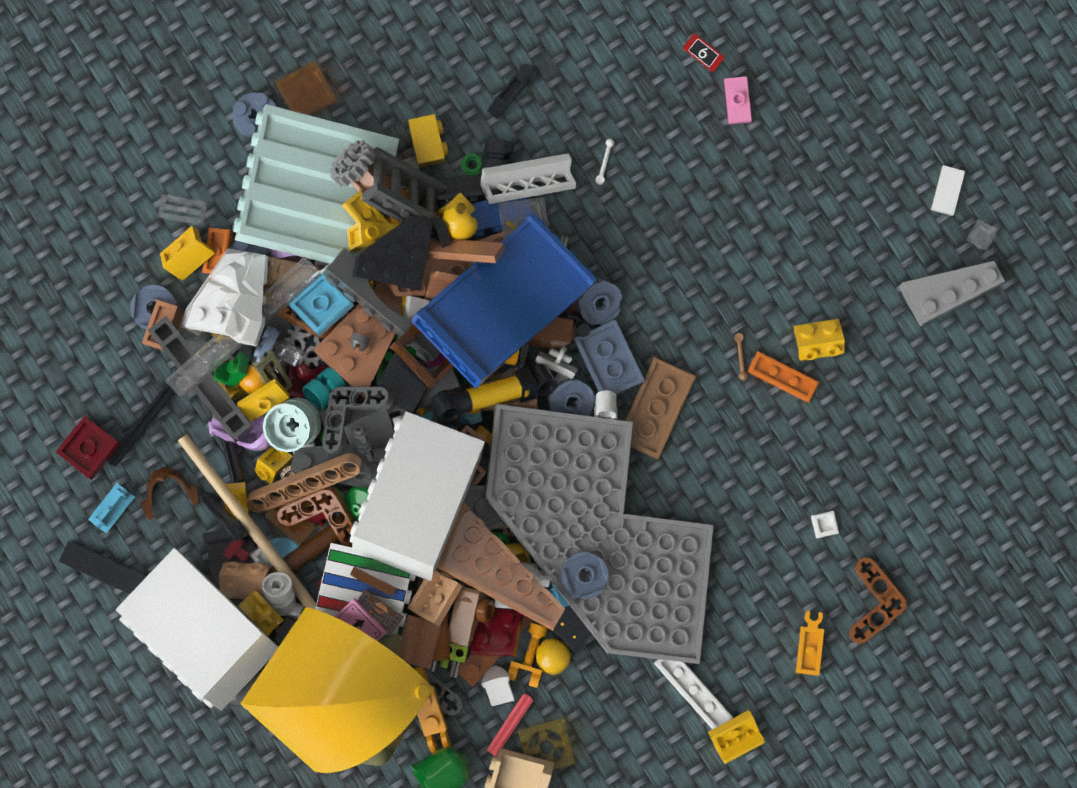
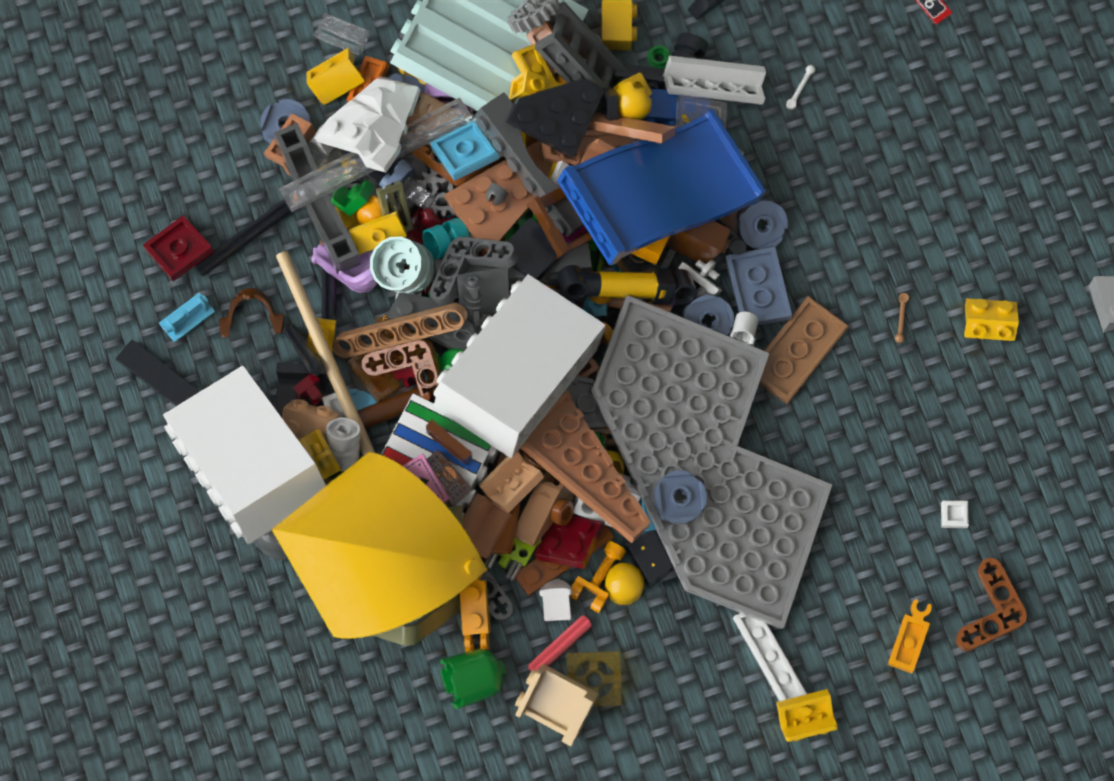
camera: 15 degrees right, 10 degrees down
yellow bracket [255,446,293,484] -> none
bright pink plate [724,76,752,125] -> none
orange tile [747,351,819,403] -> none

